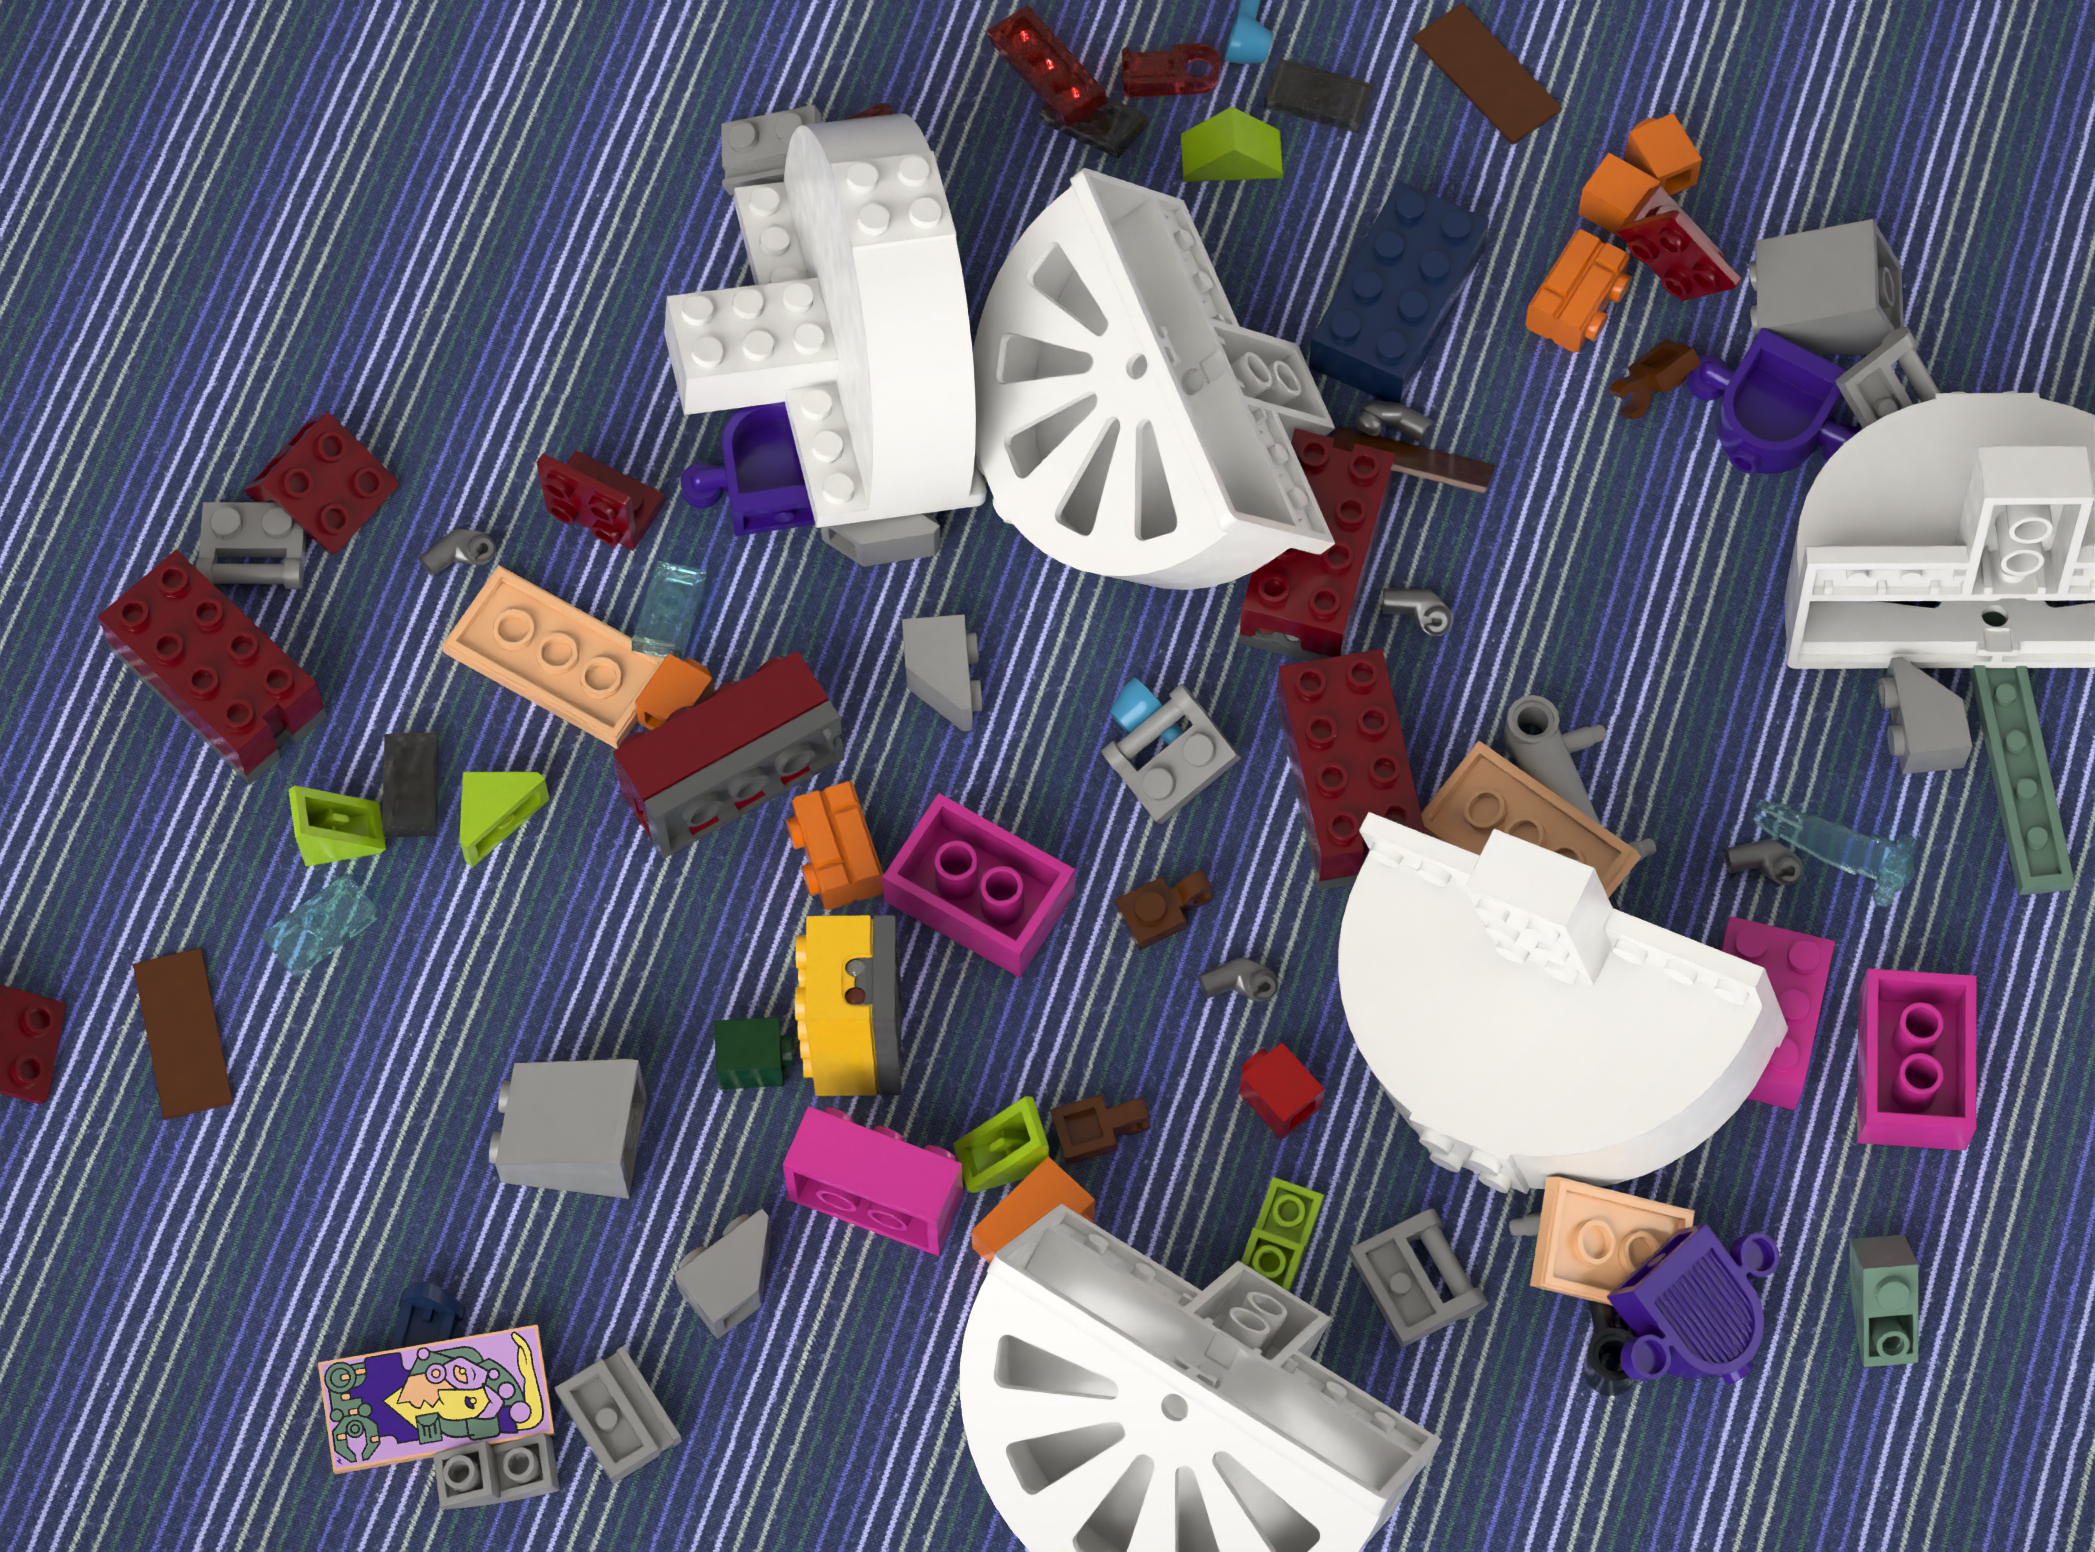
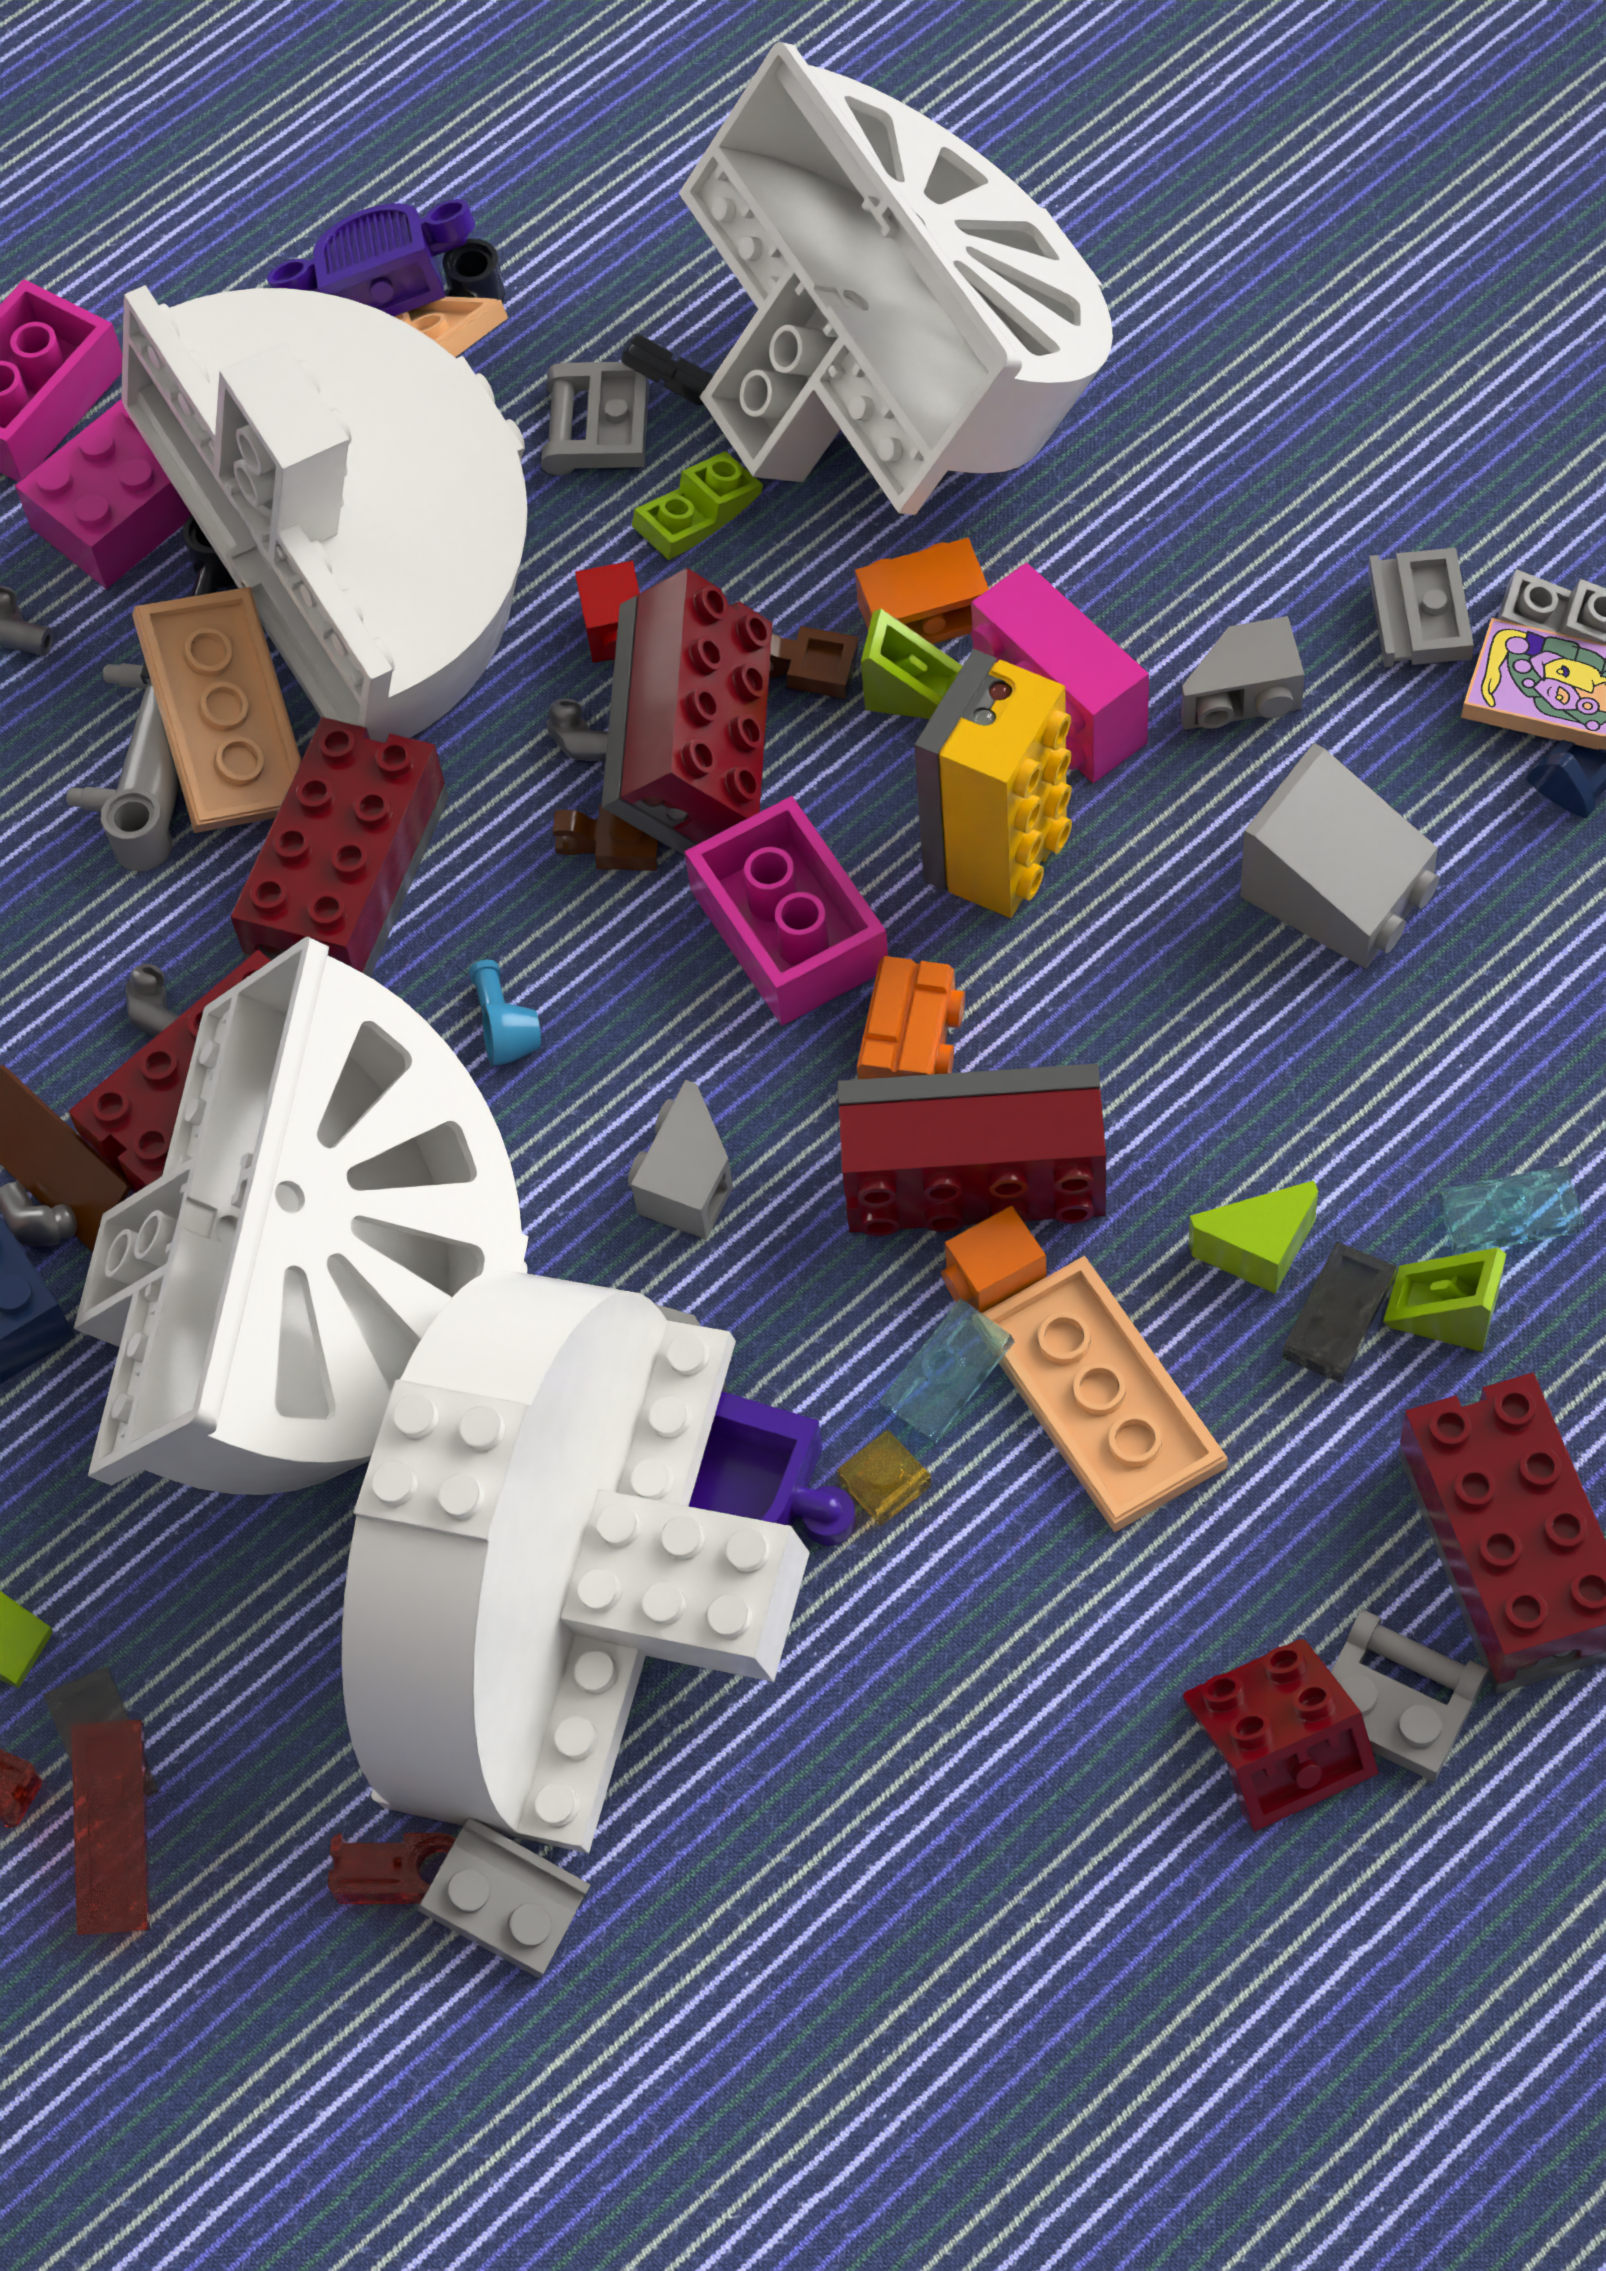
camera: 145 degrees left, 5 degrees down
flat silver arm [418,529,496,577] -> none
dark red bracket [536,450,665,551] -> none
dark green brick [714,1017,793,1090] -> none
light grey plate [1101,684,1242,824] -> none
sand green slope [1850,1234,1918,1367] -> none
none -> dark red piece [601,568,773,856]
none -> black piece [620,334,713,405]
none -> clear yellow plate [837,1429,932,1526]

